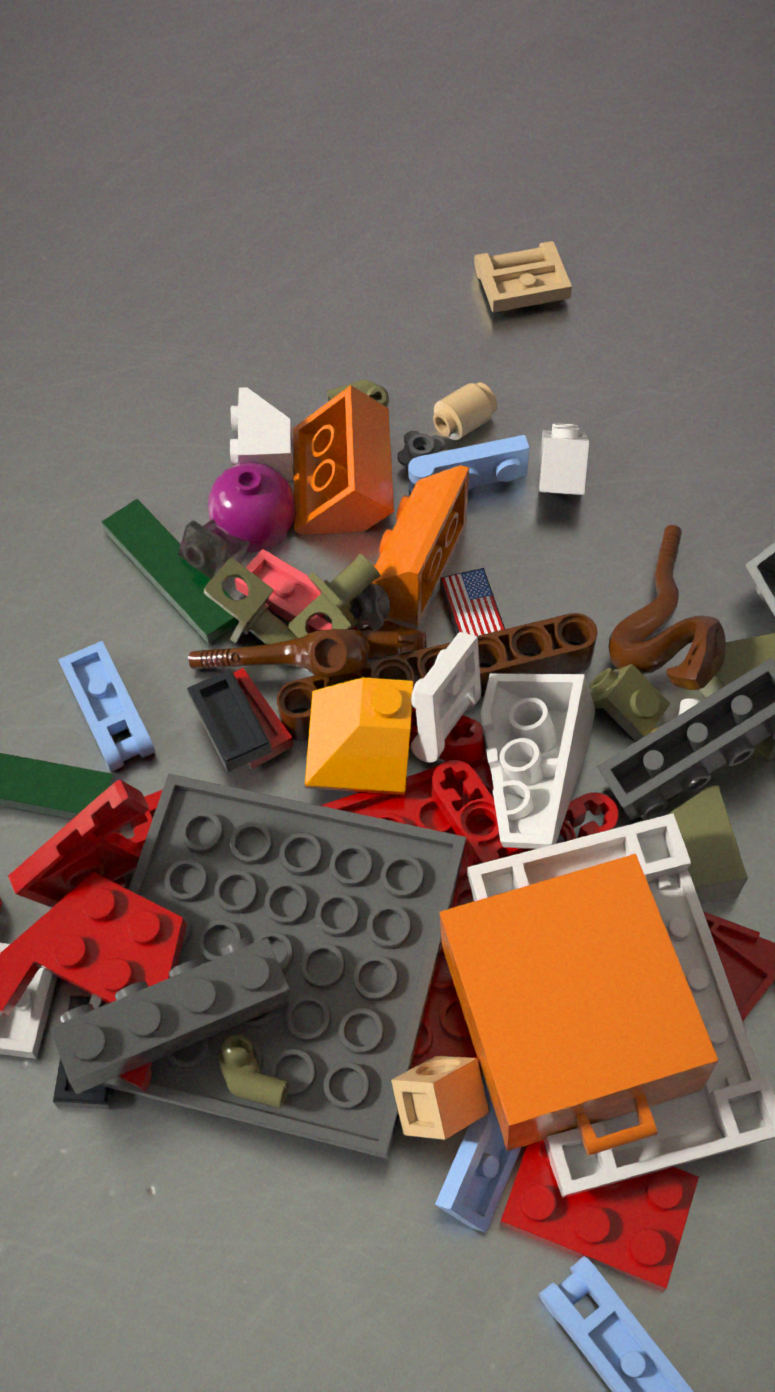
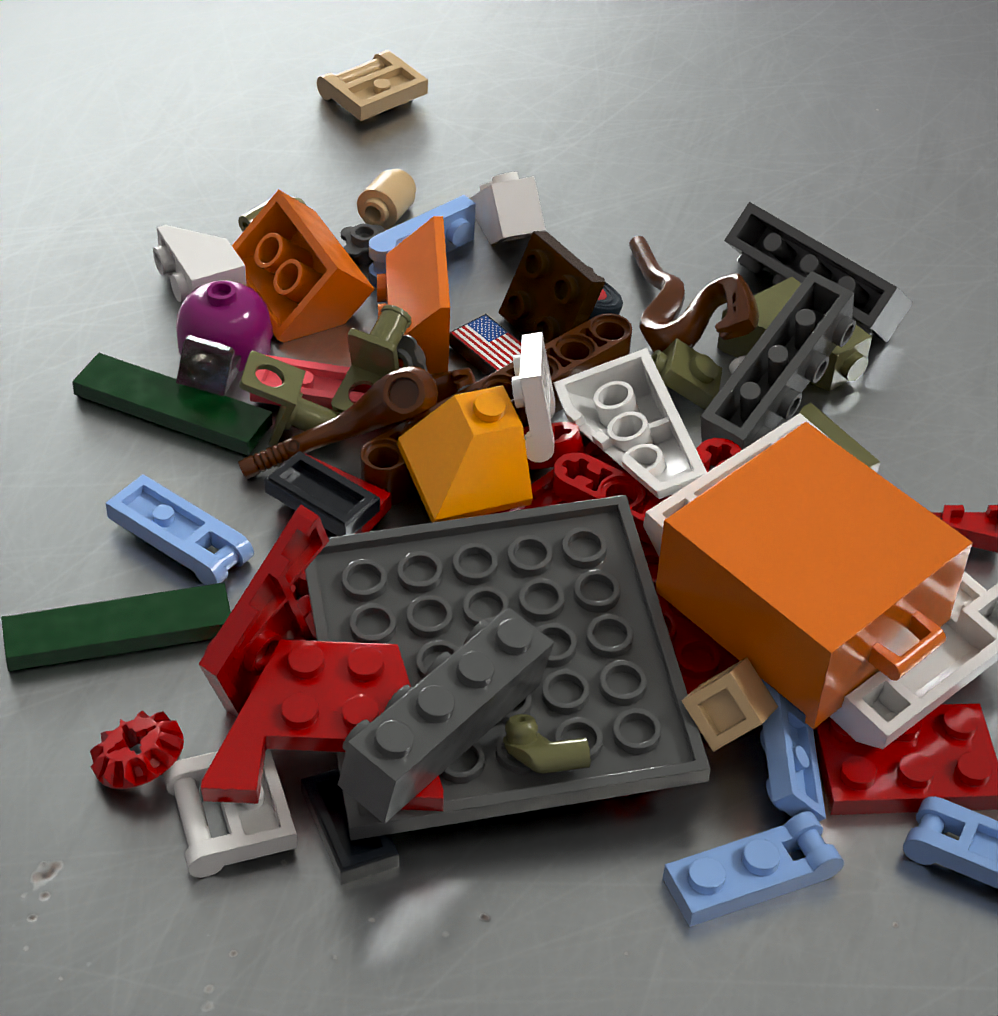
camera: 30 degrees left, 15 degrees down
none -> dark brown plate [498,231,623,344]
none -> light blue plate [662,811,844,927]

